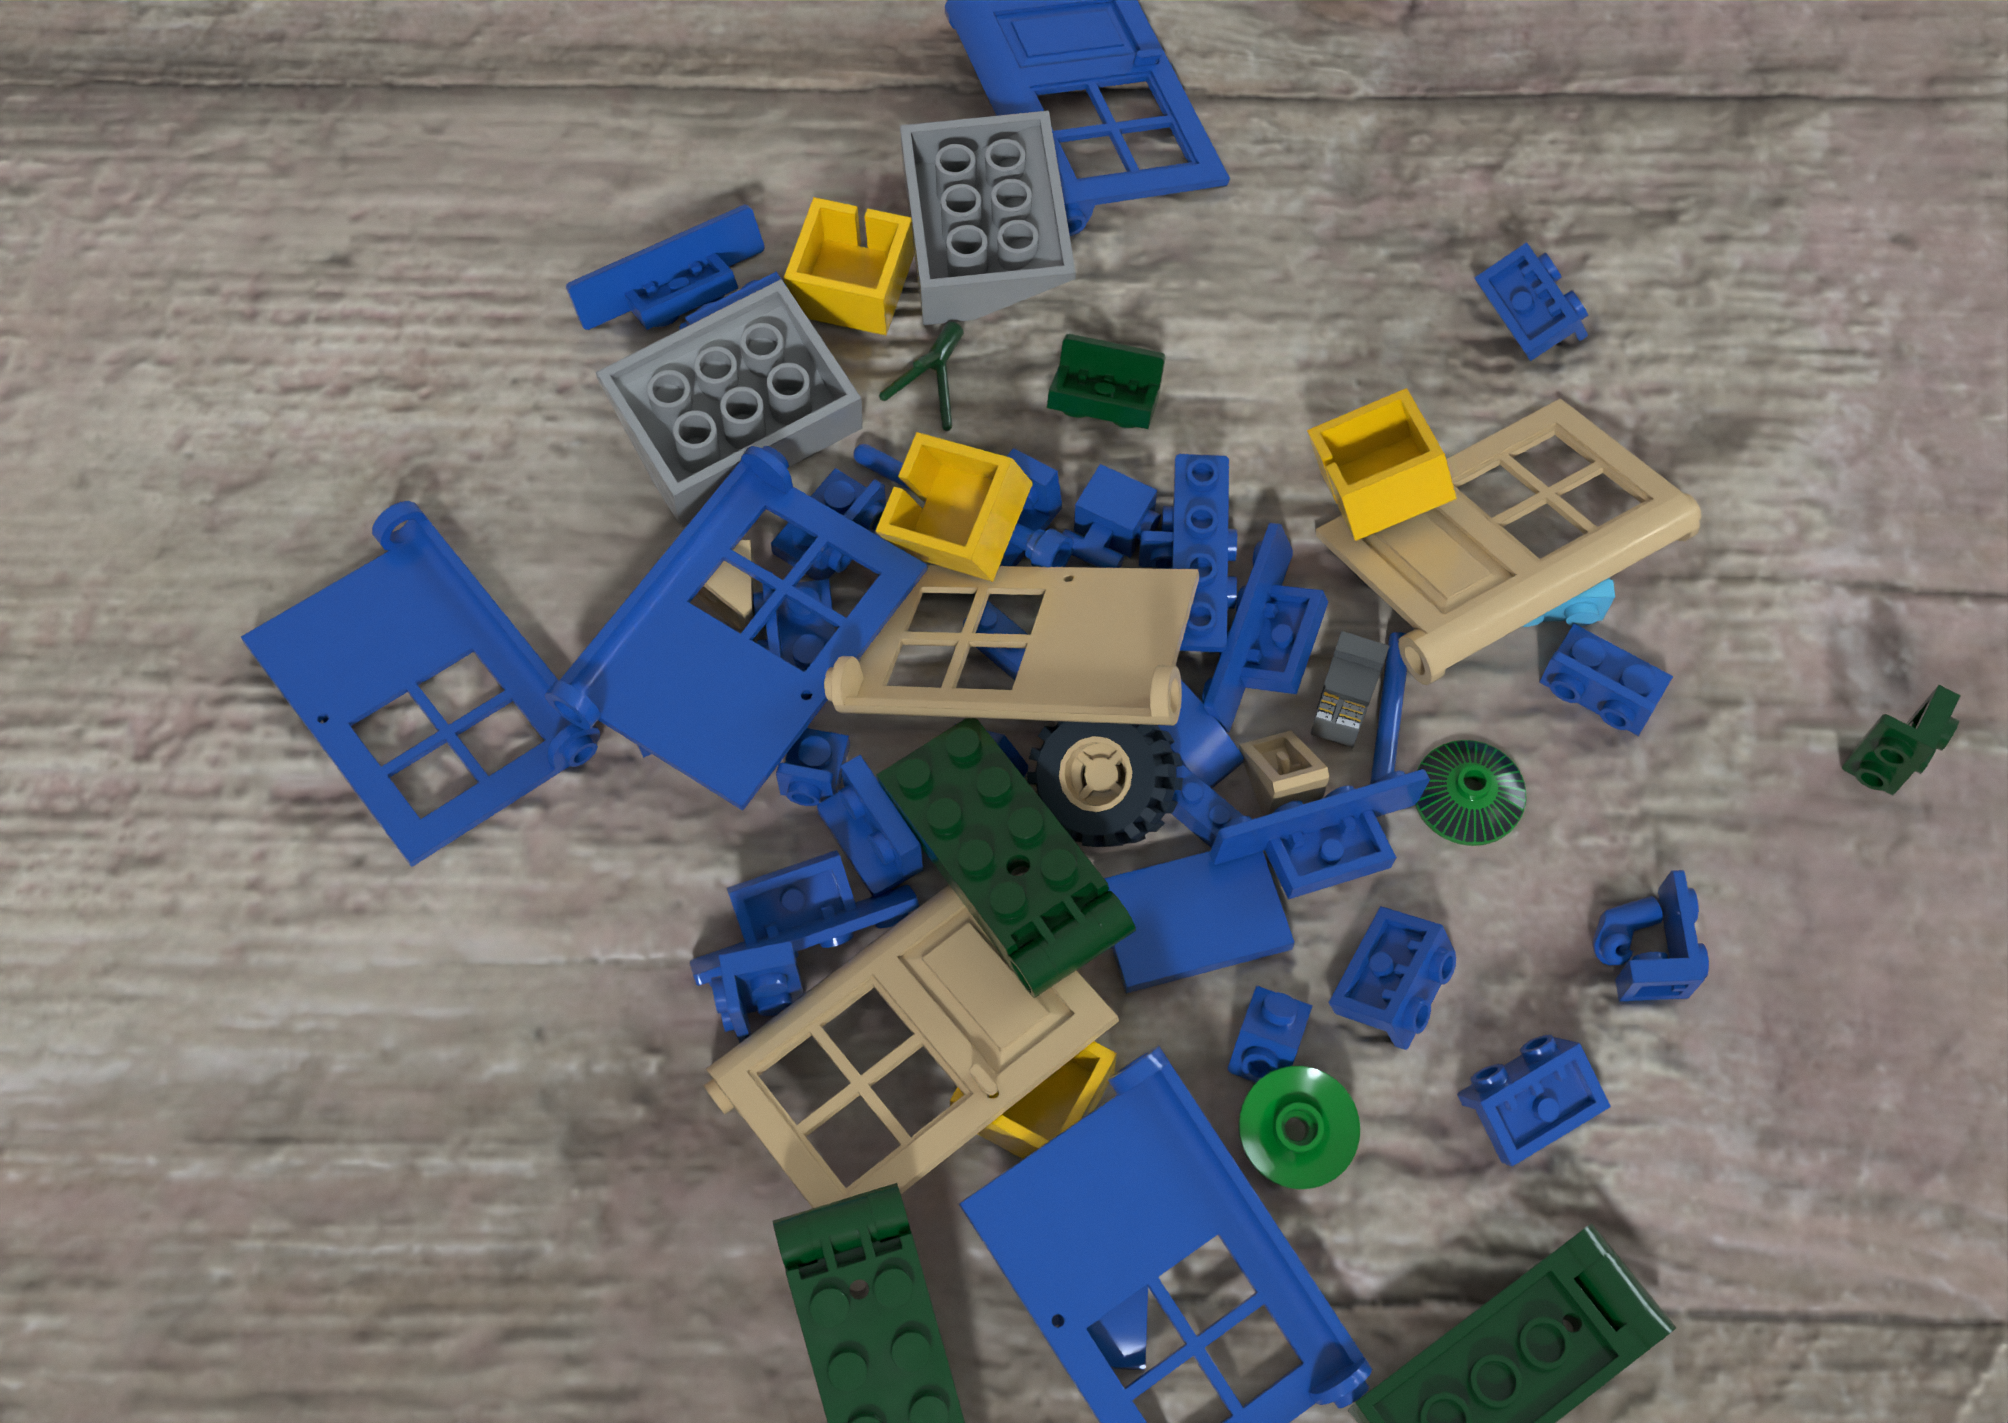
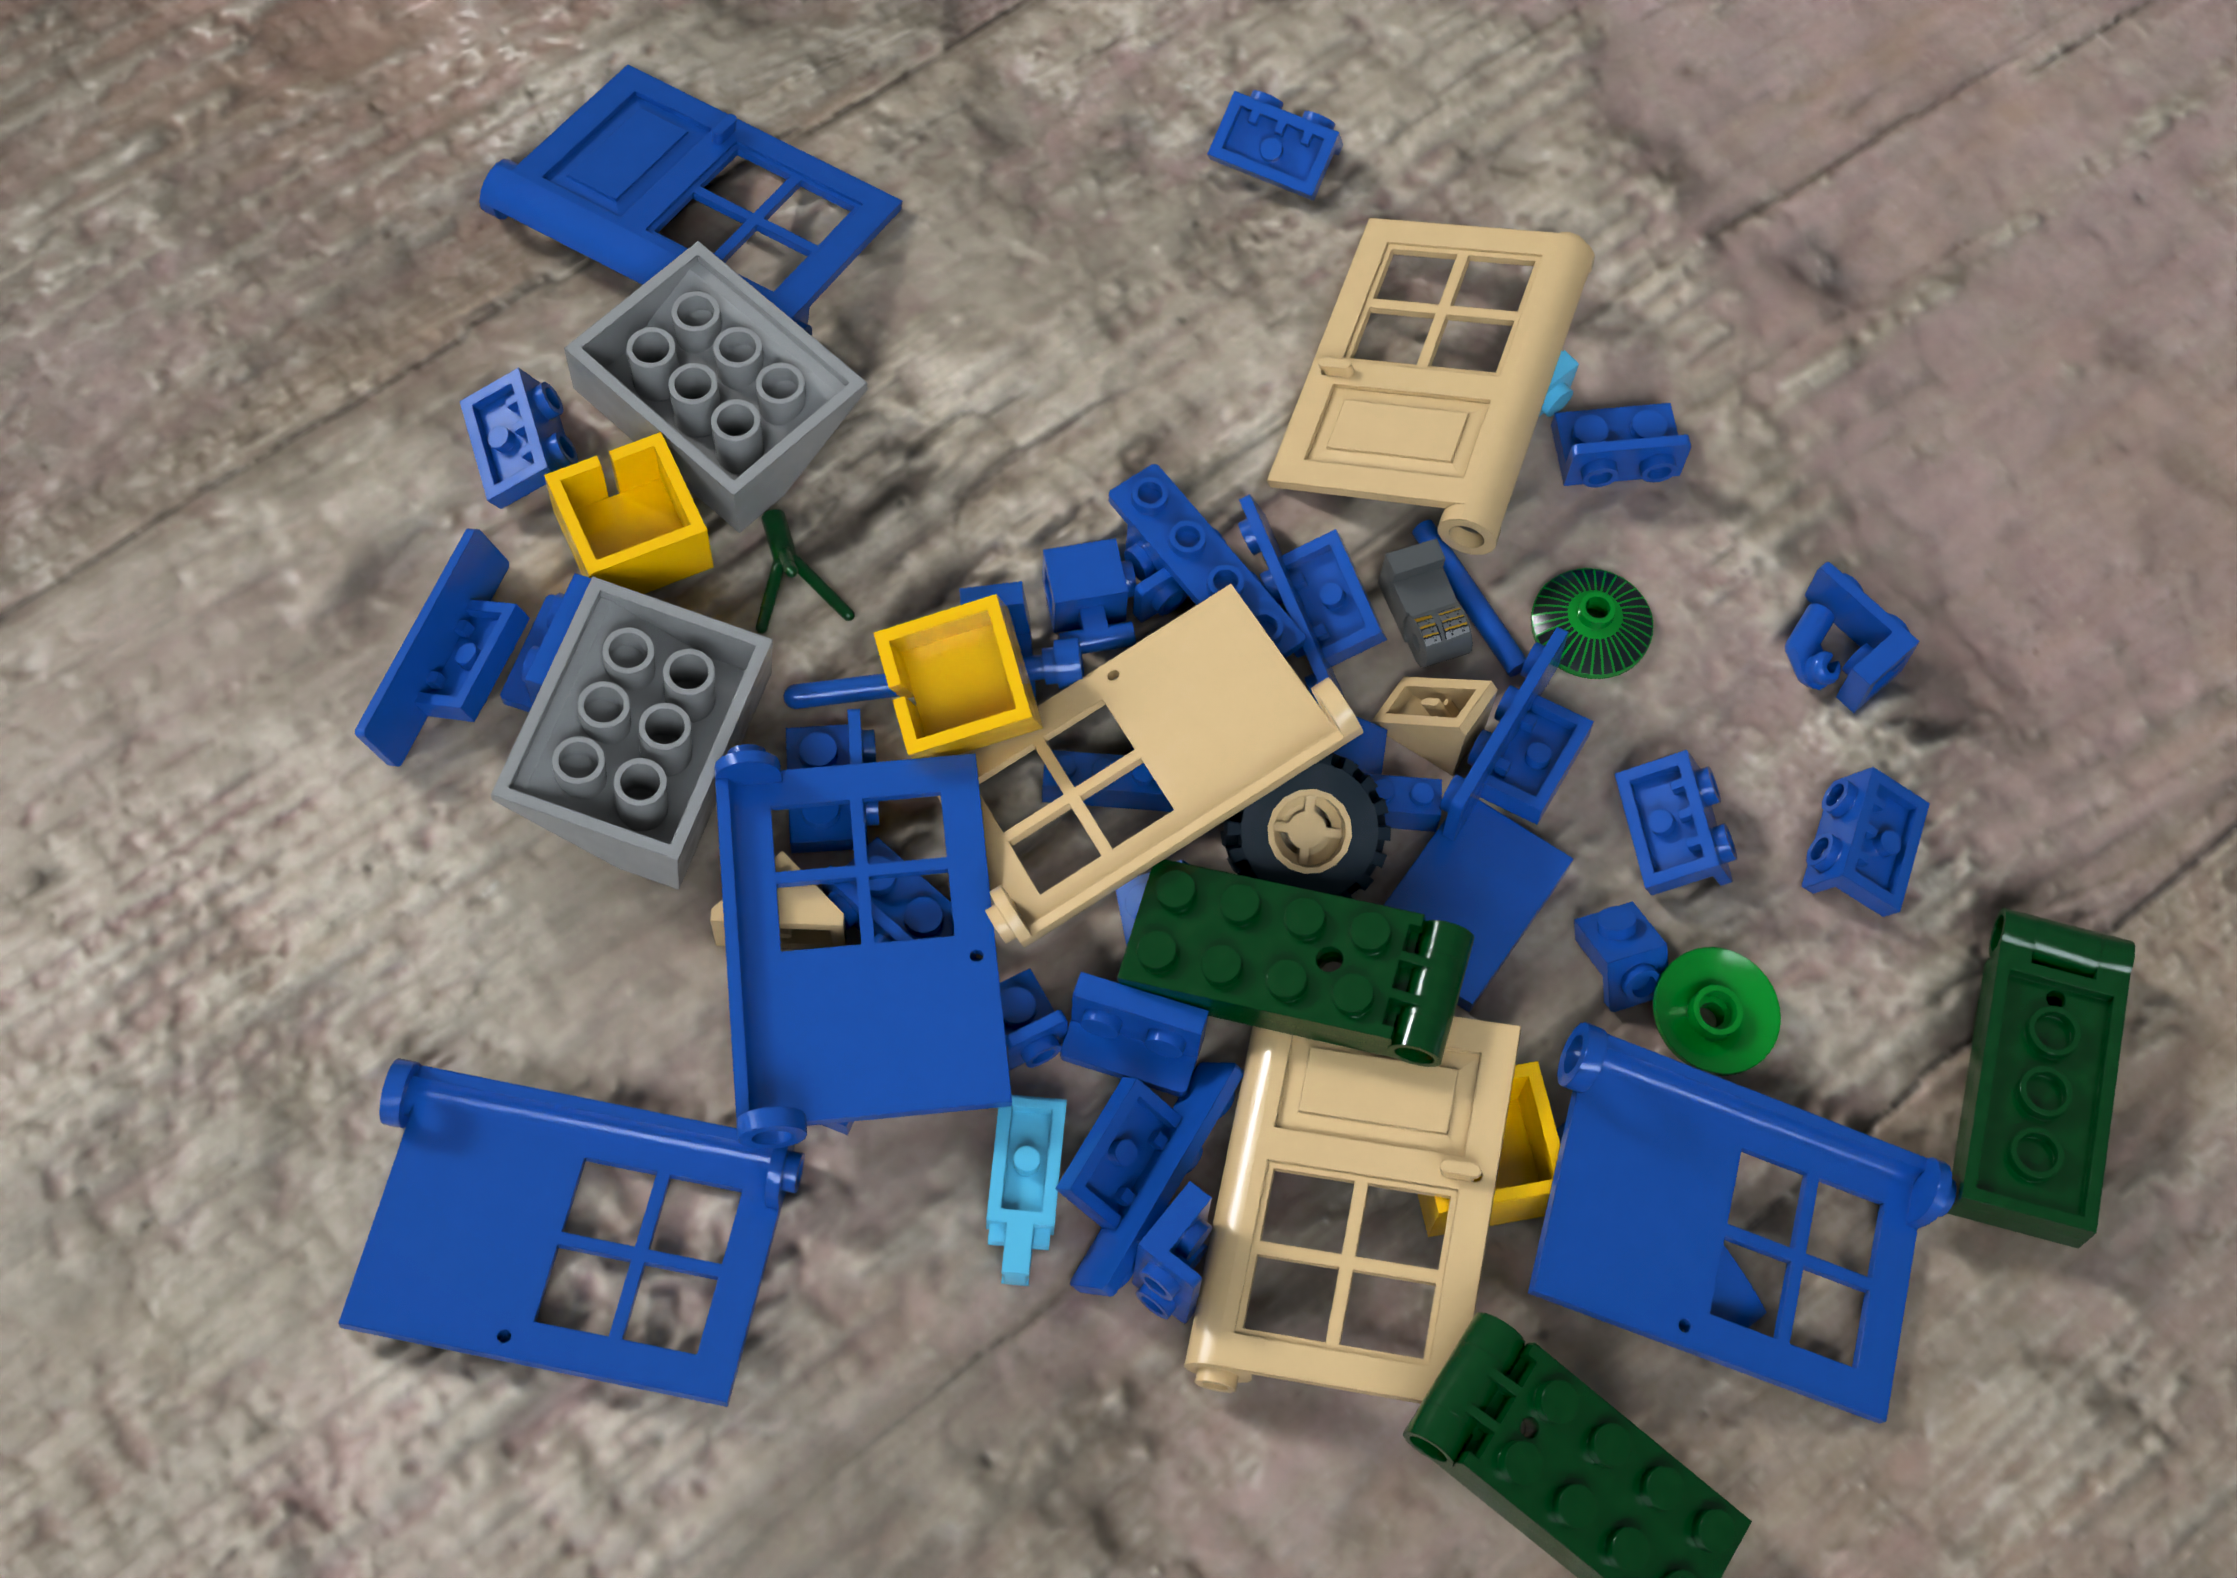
camera: 45 degrees left, 0 degrees up
dark green bracket [1046,334,1166,429] -> none
yellow piece [1307,388,1457,541] -> none
dark green bracket [1842,685,1961,796] -> none
none -> blue bracket [459,368,578,509]
none -> medium azure hinge [986,1094,1067,1286]

